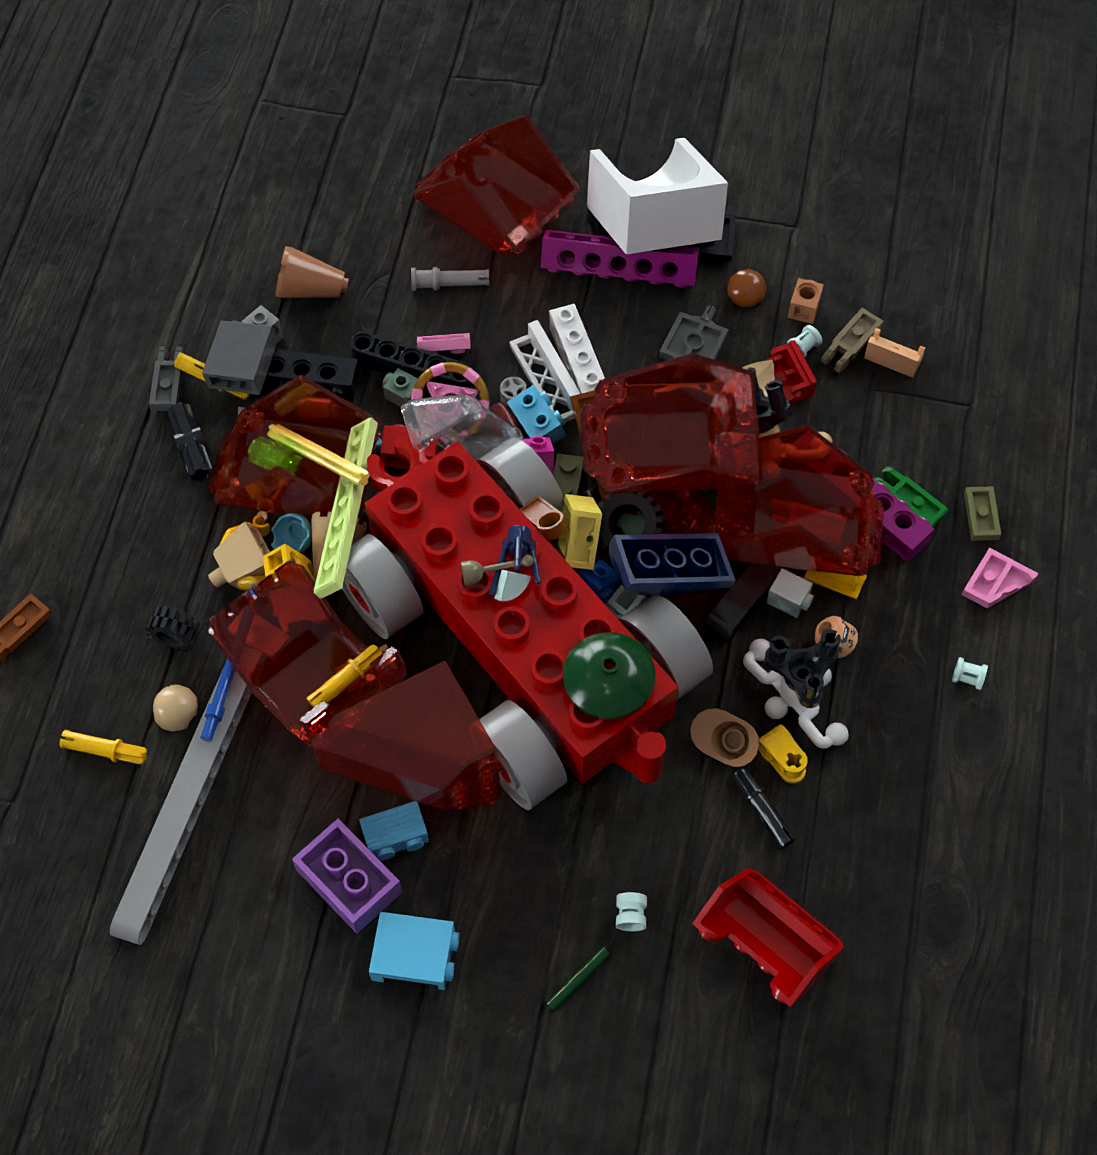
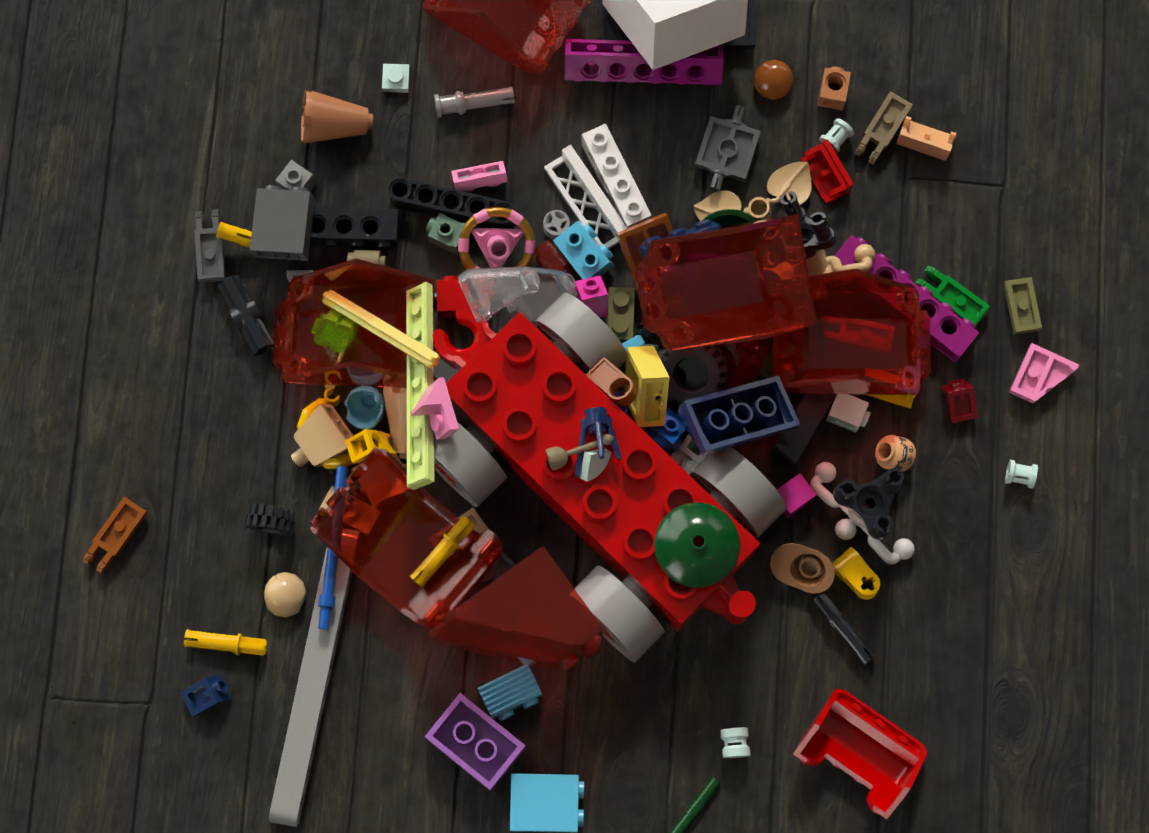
camera: 10 degrees left, 15 degrees up
none -> dark blue bracket [181,675,231,717]
none -> light aqua plate [382,64,410,93]
none -> bright pink slope [411,377,459,441]
none -> dark pink brick [777,473,816,518]
none -> dark red bracket [941,379,978,423]

